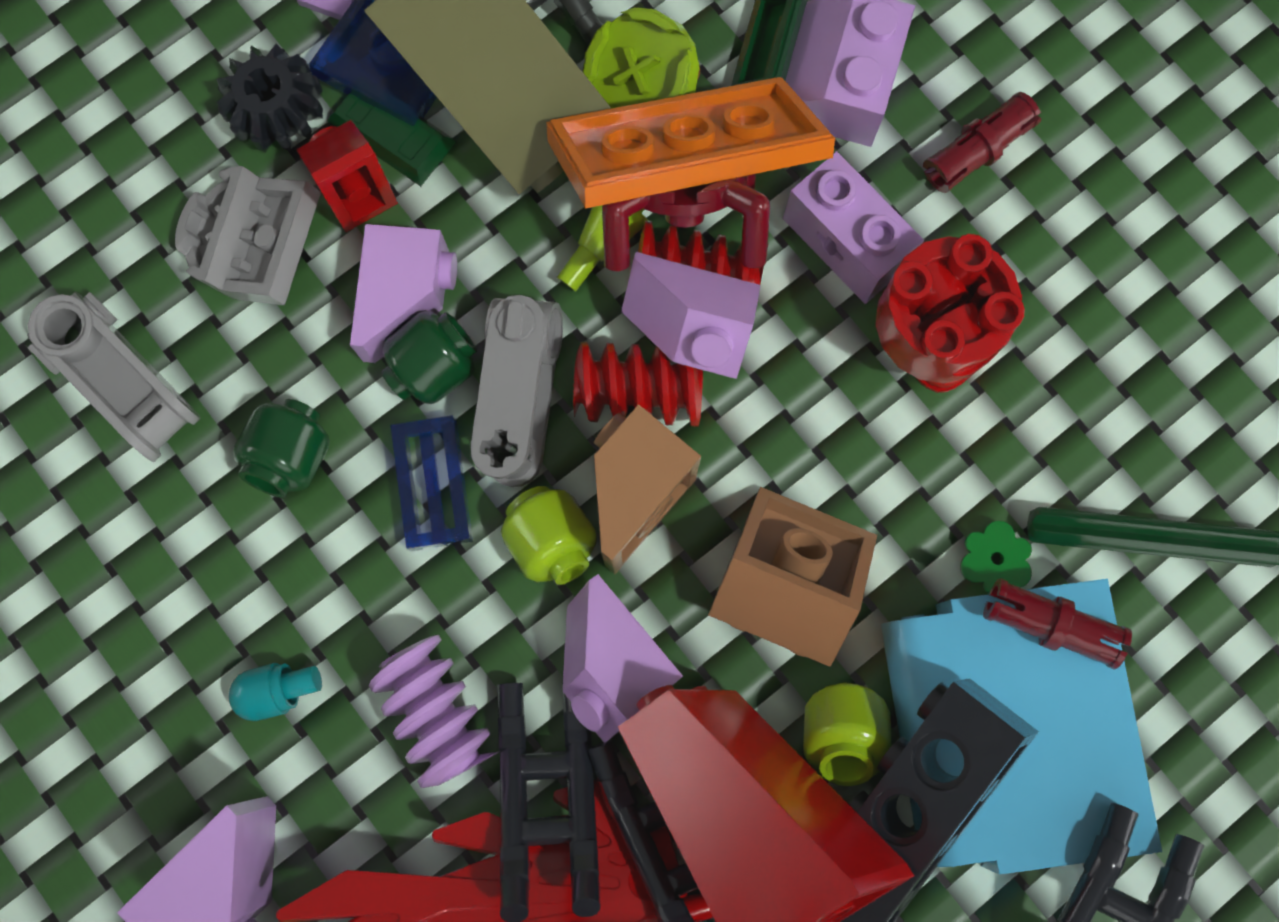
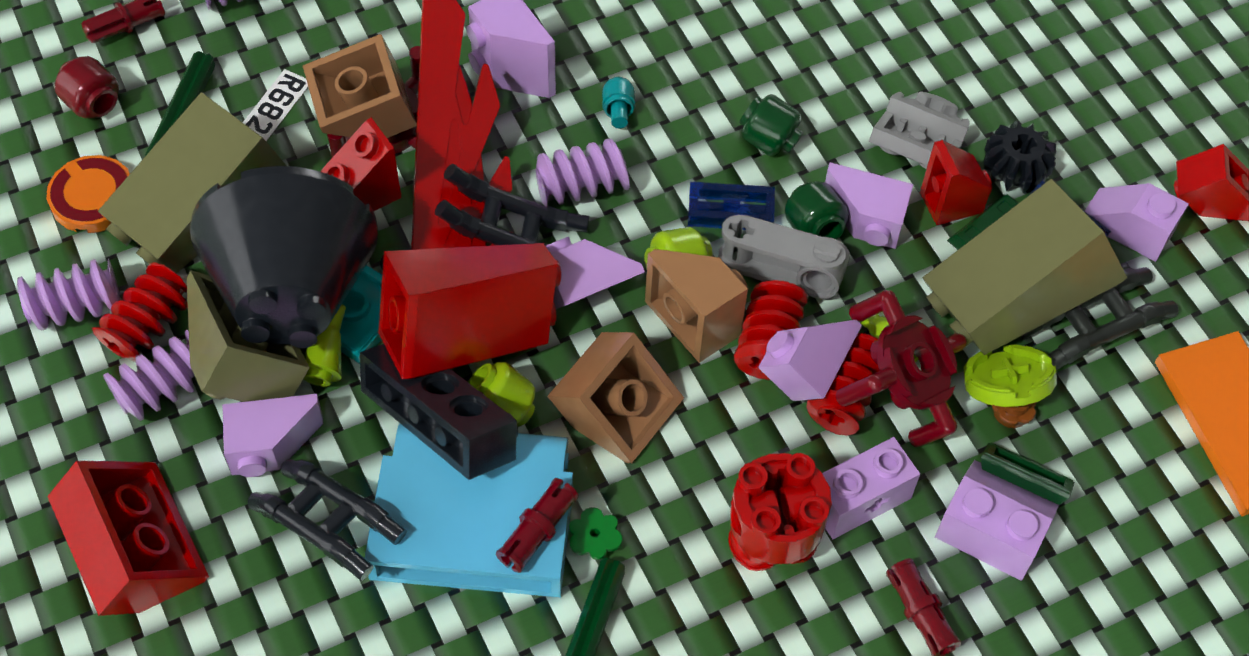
camera: 100 degrees right, 20 degrees down
light grey piece [27,292,201,462] -> none
orange tile [546,77,835,209] -> none

